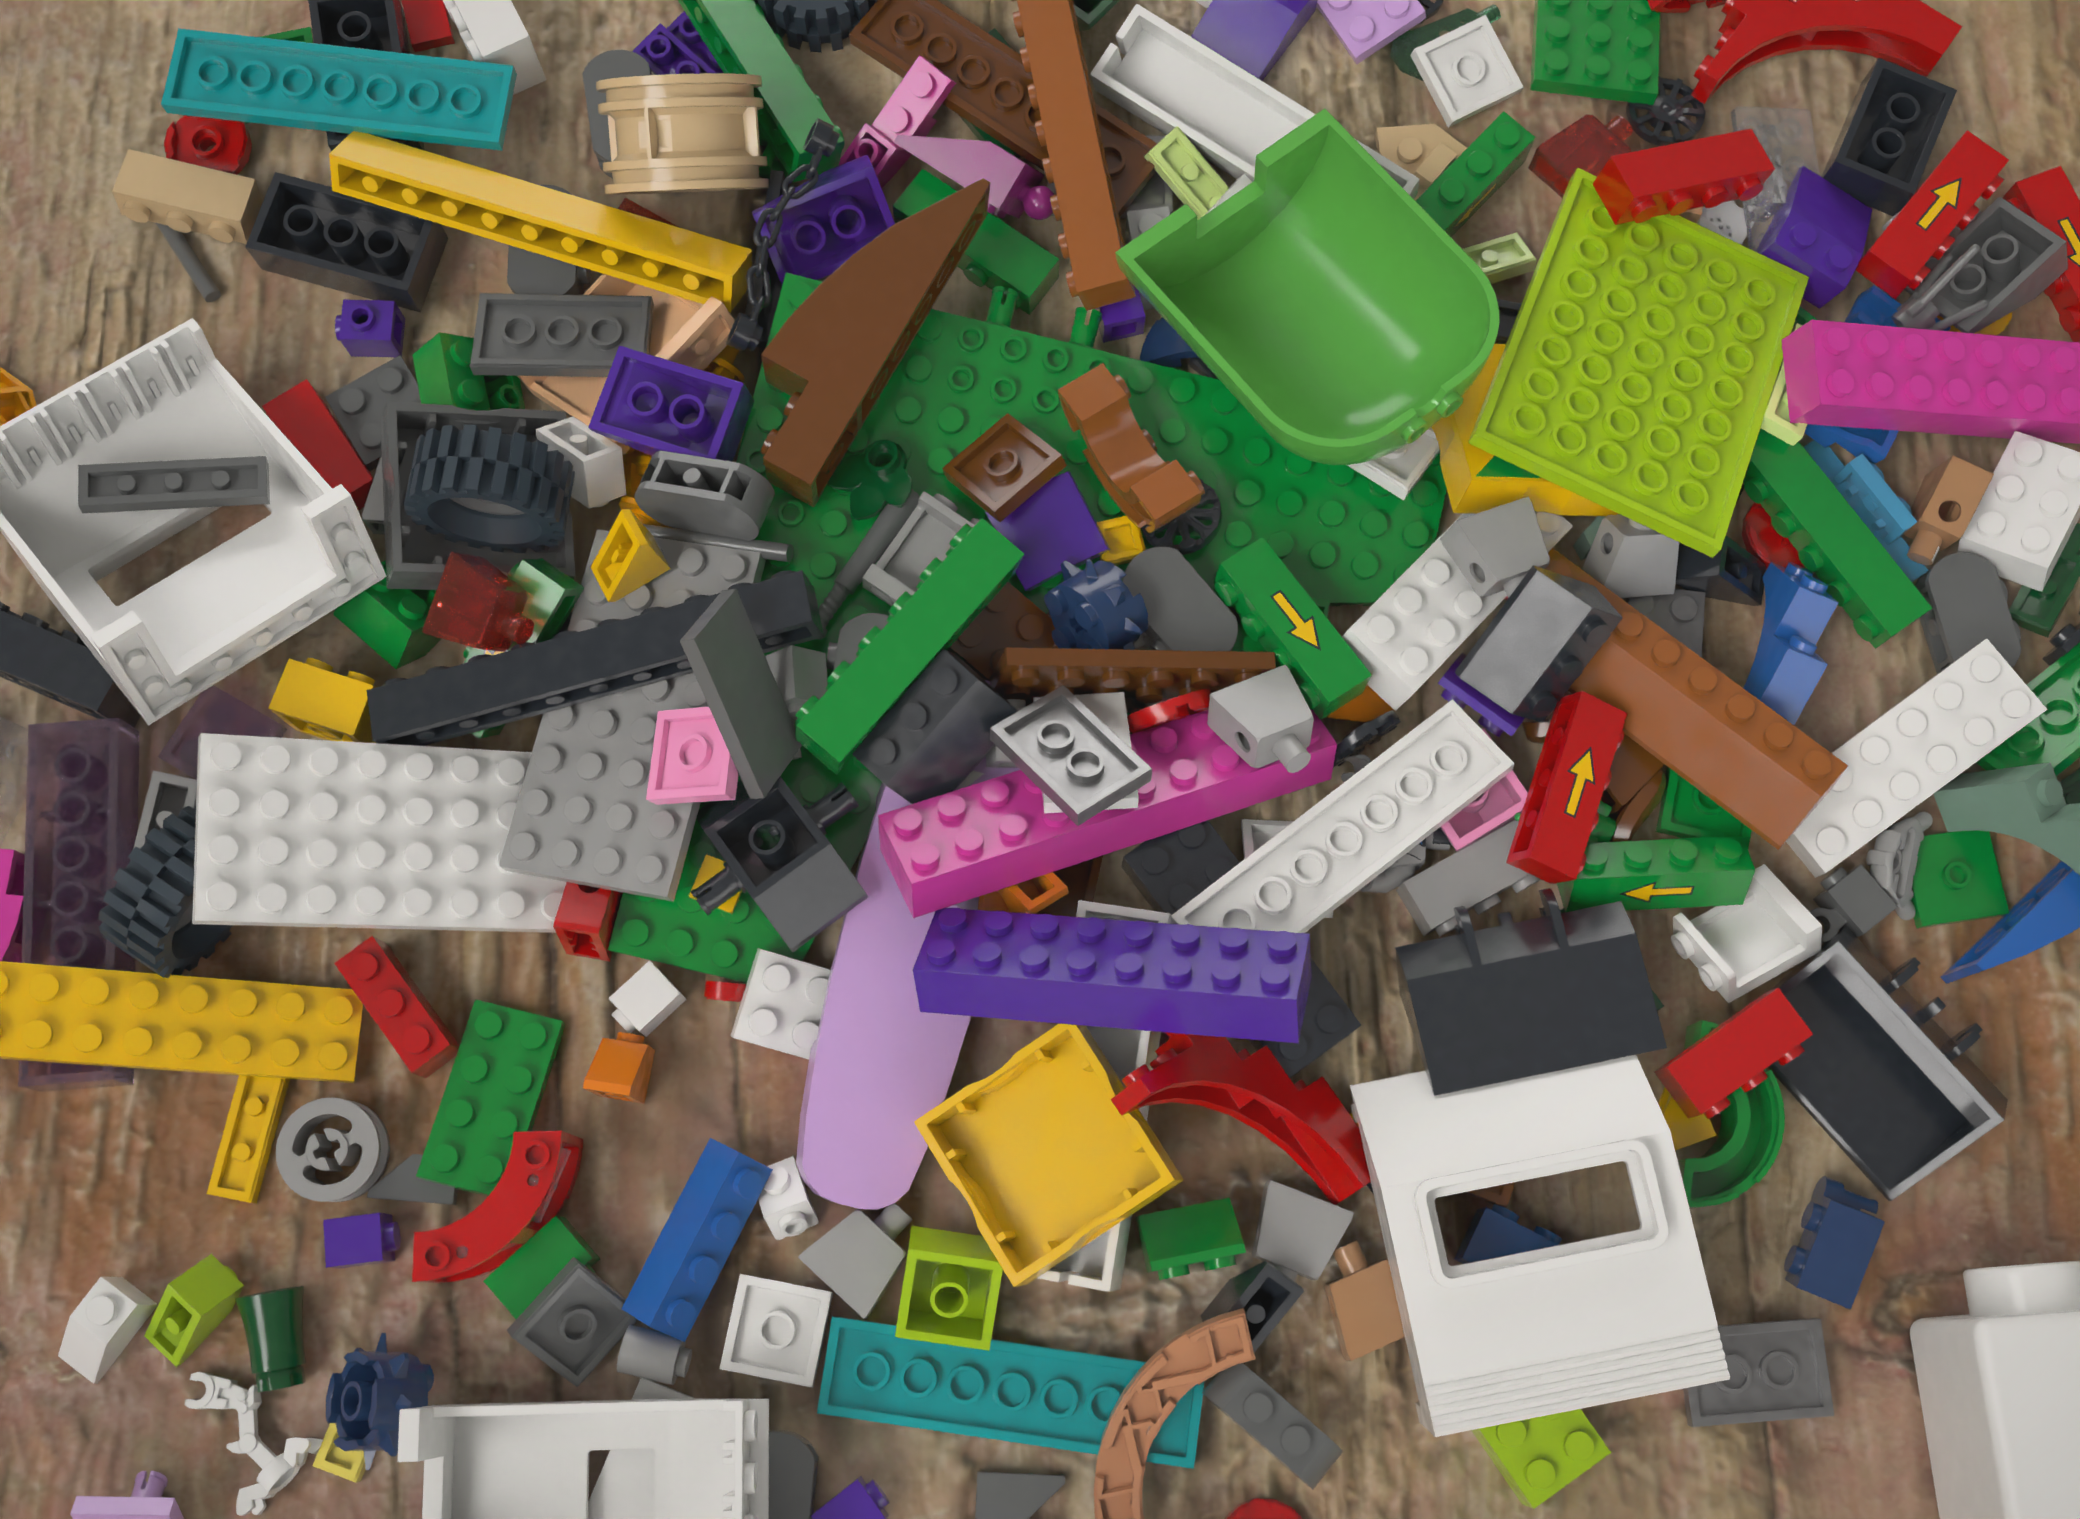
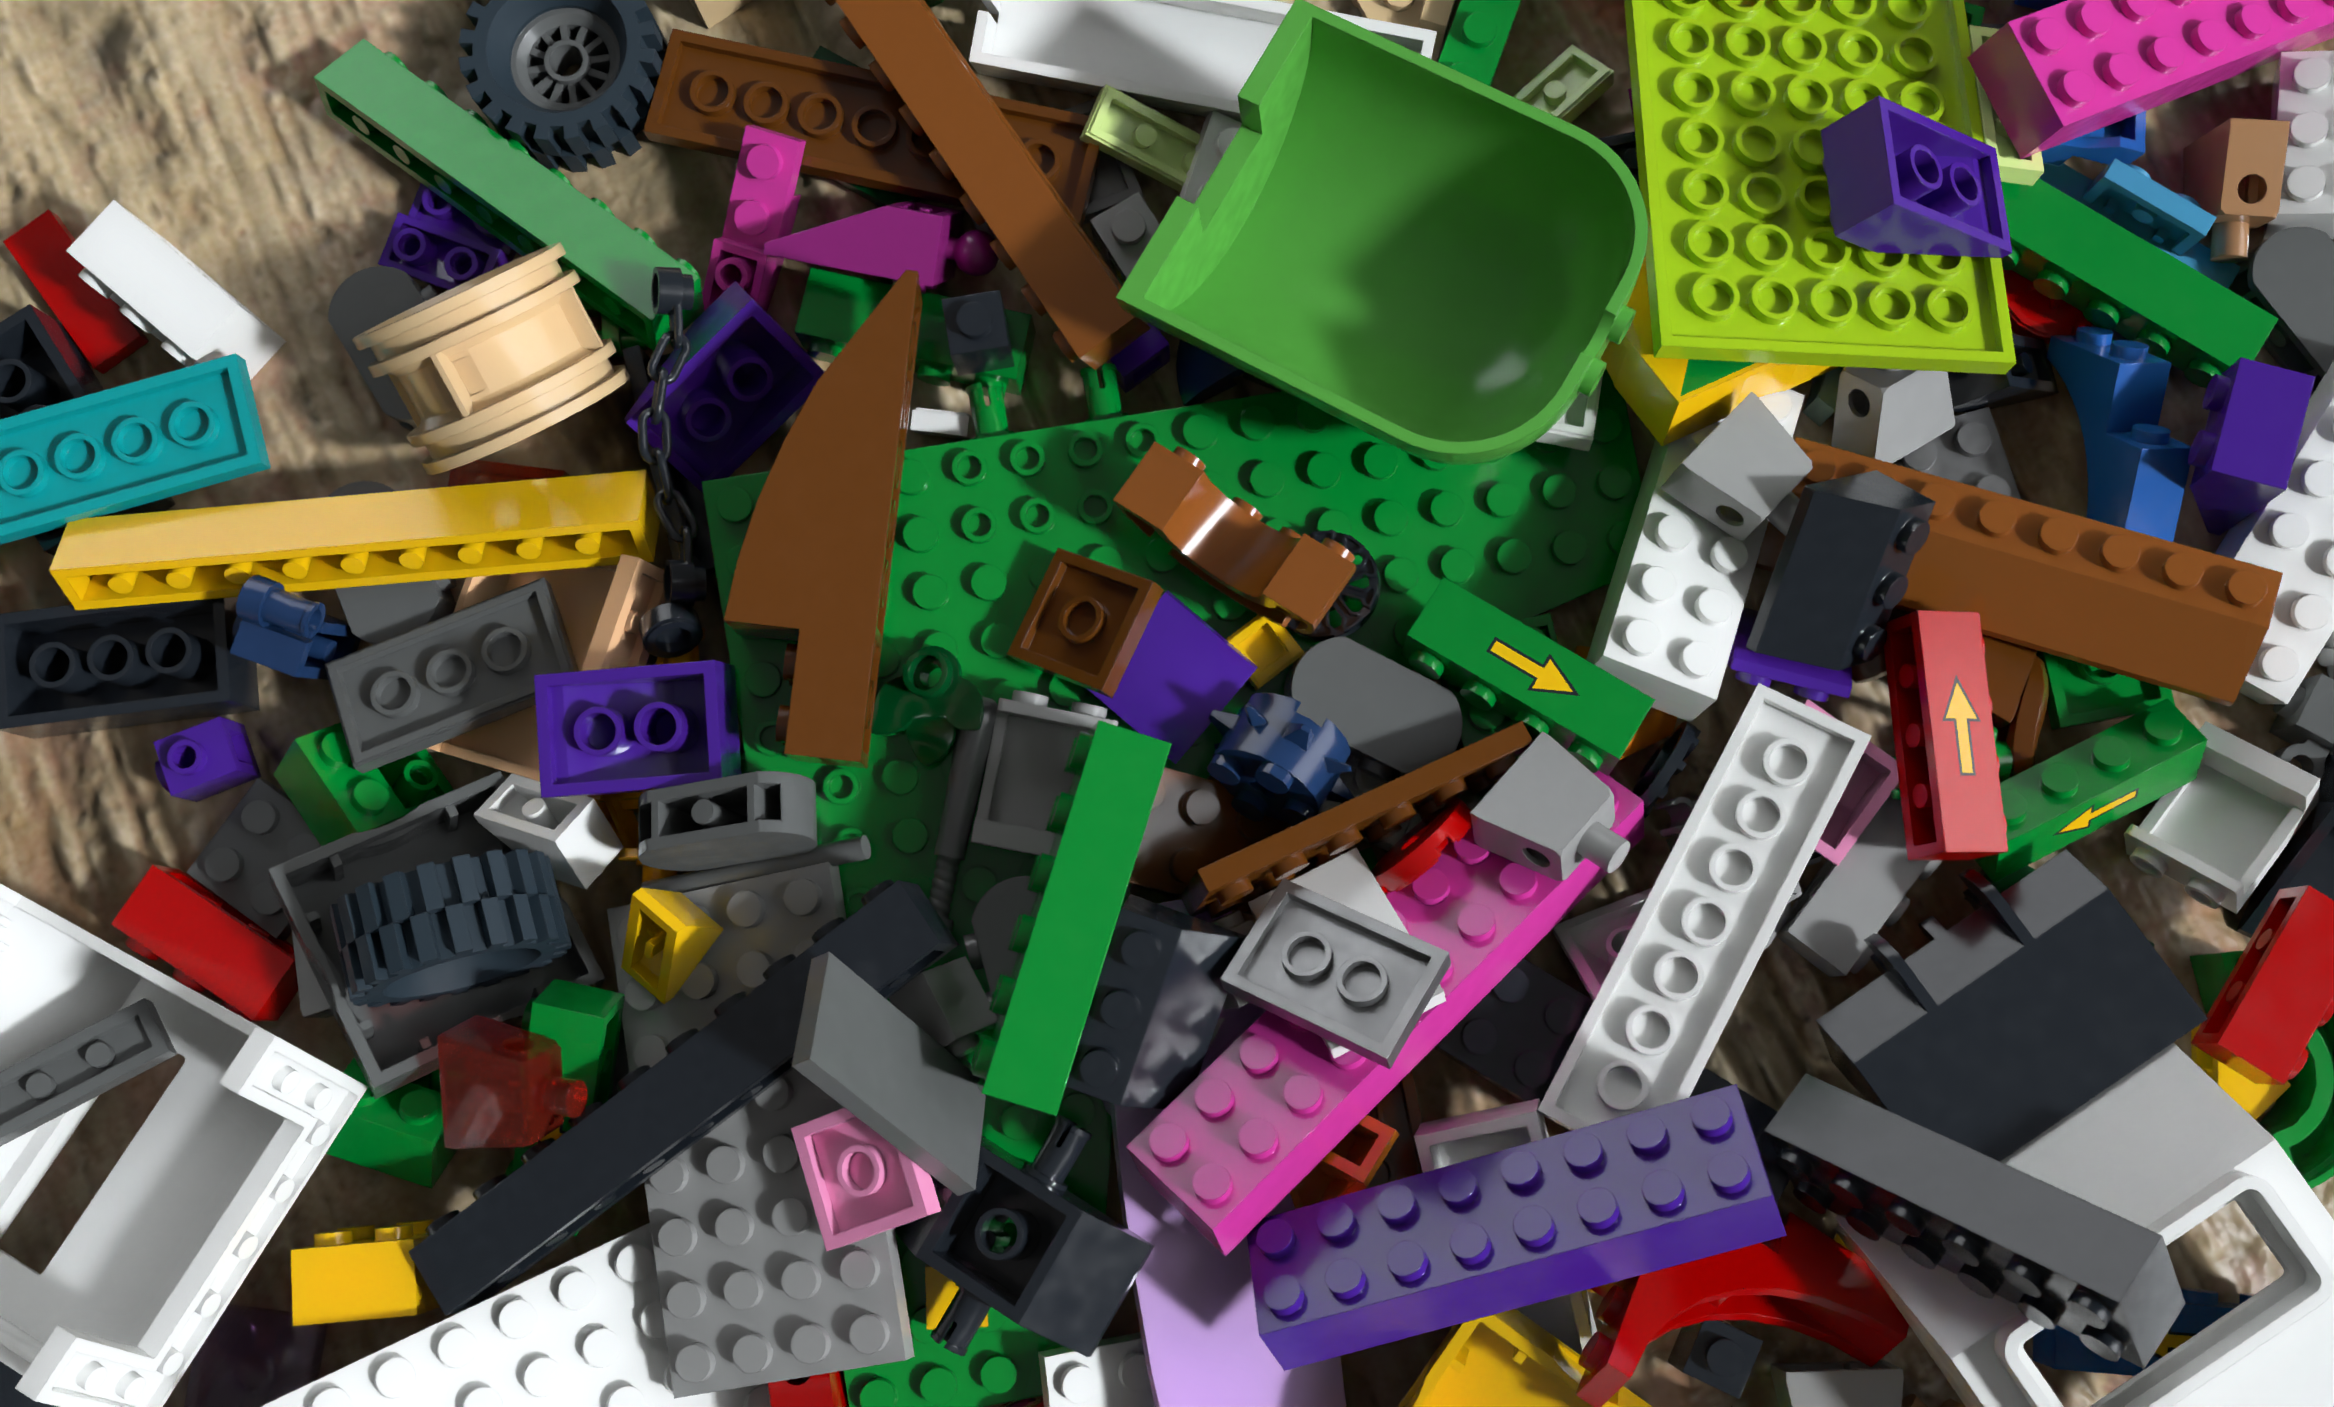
camera: 15 degrees left, 5 degrees up
none -> dark blue hinge [230,575,361,680]
none -> black tile [639,602,703,658]
none -> white tile [910,407,975,440]
none -> black brick [942,290,1015,376]
none -> black brick [1667,1320,1763,1399]
none -> black brick [1764,1073,2186,1369]
none -> dark purple slope [1821,95,2012,258]
none -> dark purple slope [2188,357,2315,536]

